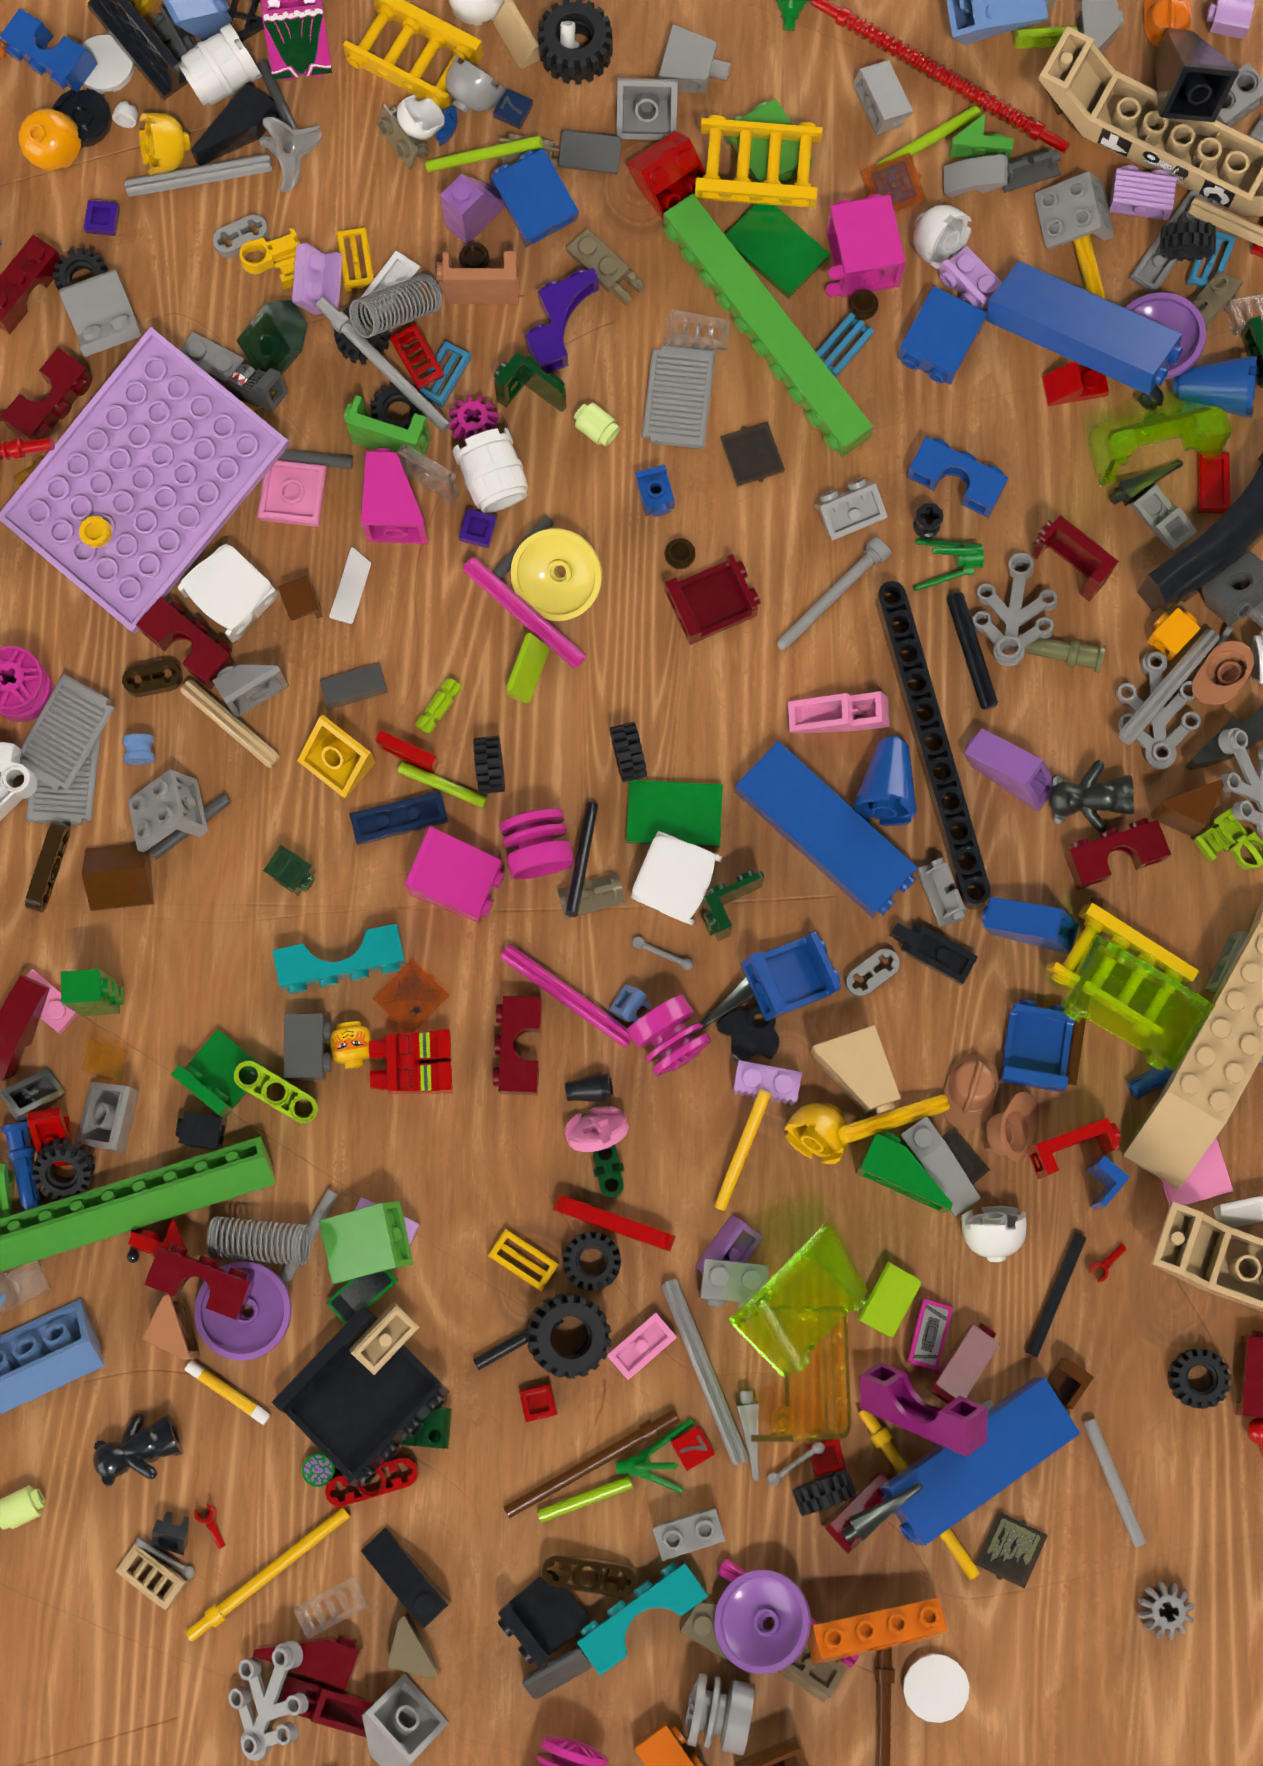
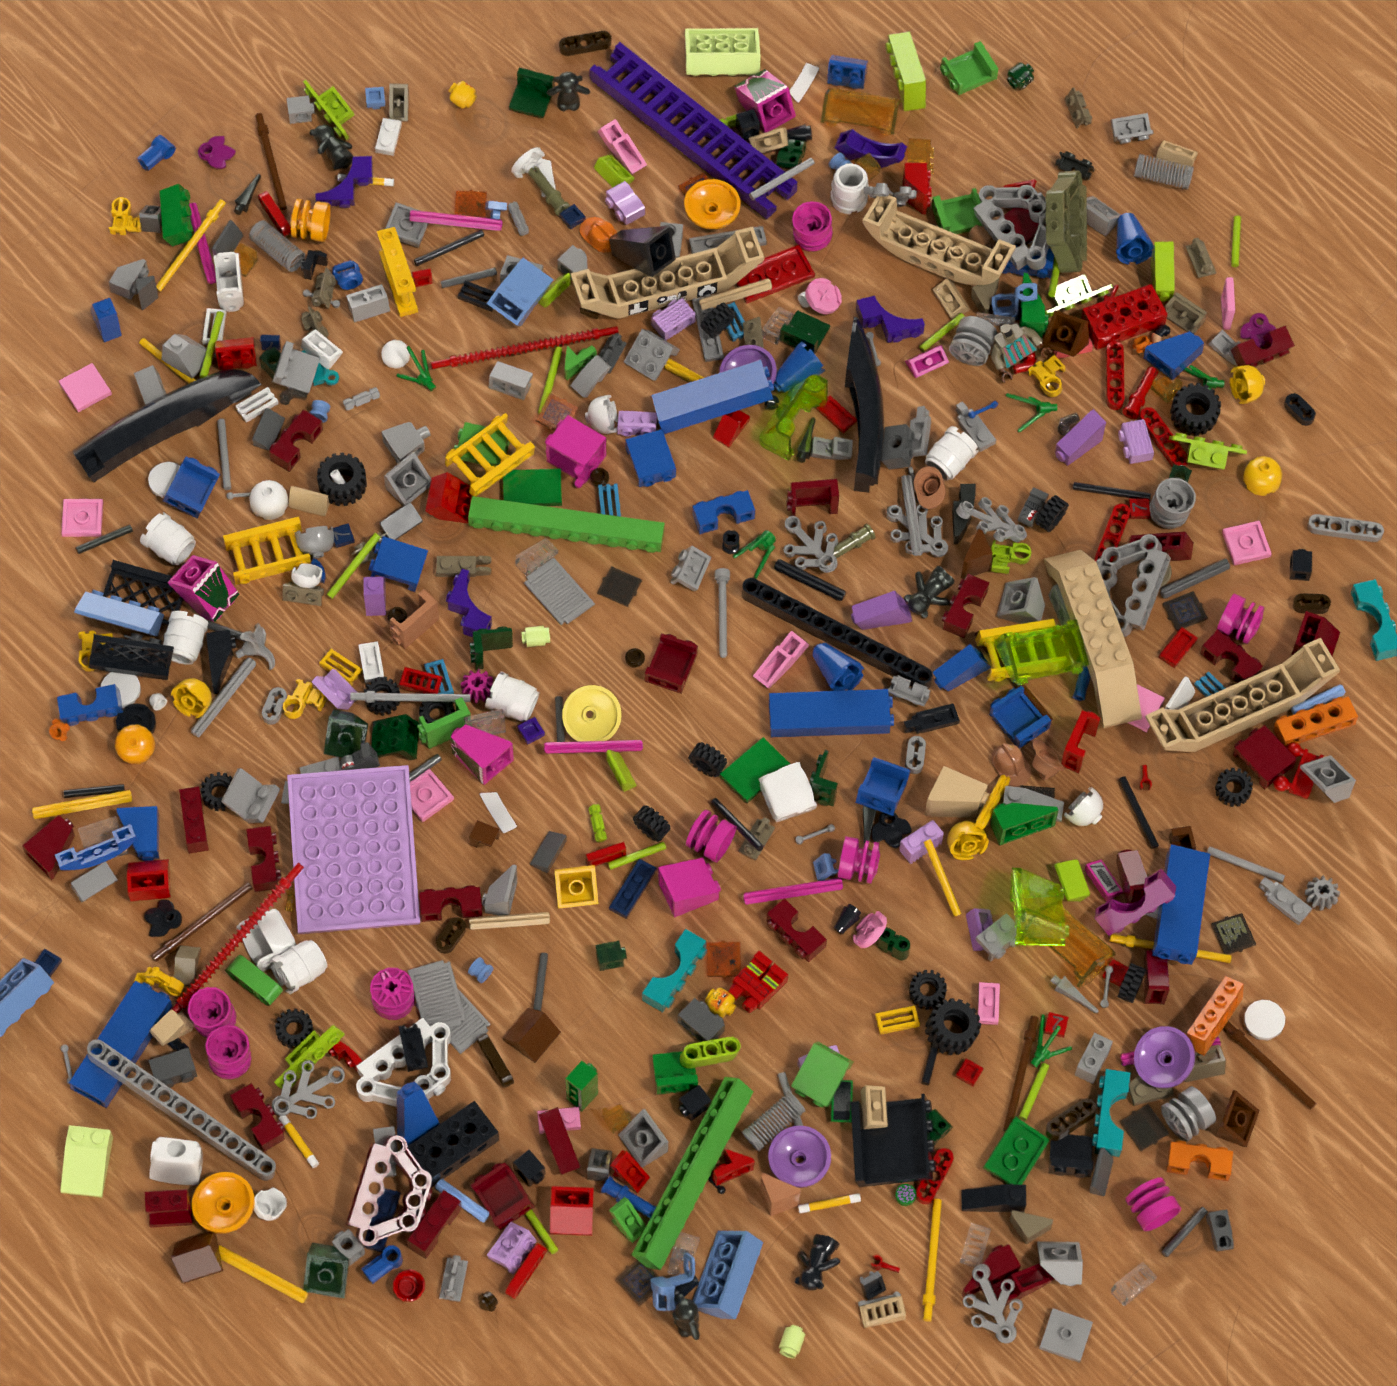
camera: 50 degrees left, 15 degrees down
black tyre [32,1138,95,1200] -> none
yellow tile [79,516,112,548] -> none
dark purple plate [84,200,120,236] -> none
light grey bracket [128,769,208,852] -> none
dark red arch [144,1243,255,1320] -> none
white piece [178,544,278,642] -> none
light grey piece [349,274,442,338] -> none
red beam [552,1195,676,1252] -> none
blue brick [635,465,675,517] -> none
light grey axle [662,1279,748,1465] -> none
pearl dark grey piece [842,1483,923,1542] -> none
blue panel [1086,1156,1130,1210] -> none
light orange brick [1147,608,1201,662] -> none
none -> dark green bracket [371,714,419,761]
none -> green tile [983,1116,1050,1185]
none -> light grey slope [997,577,1045,624]
none -> clear smoke piece [1120,1104,1169,1152]
none -> light grey hinge [1259,877,1312,925]

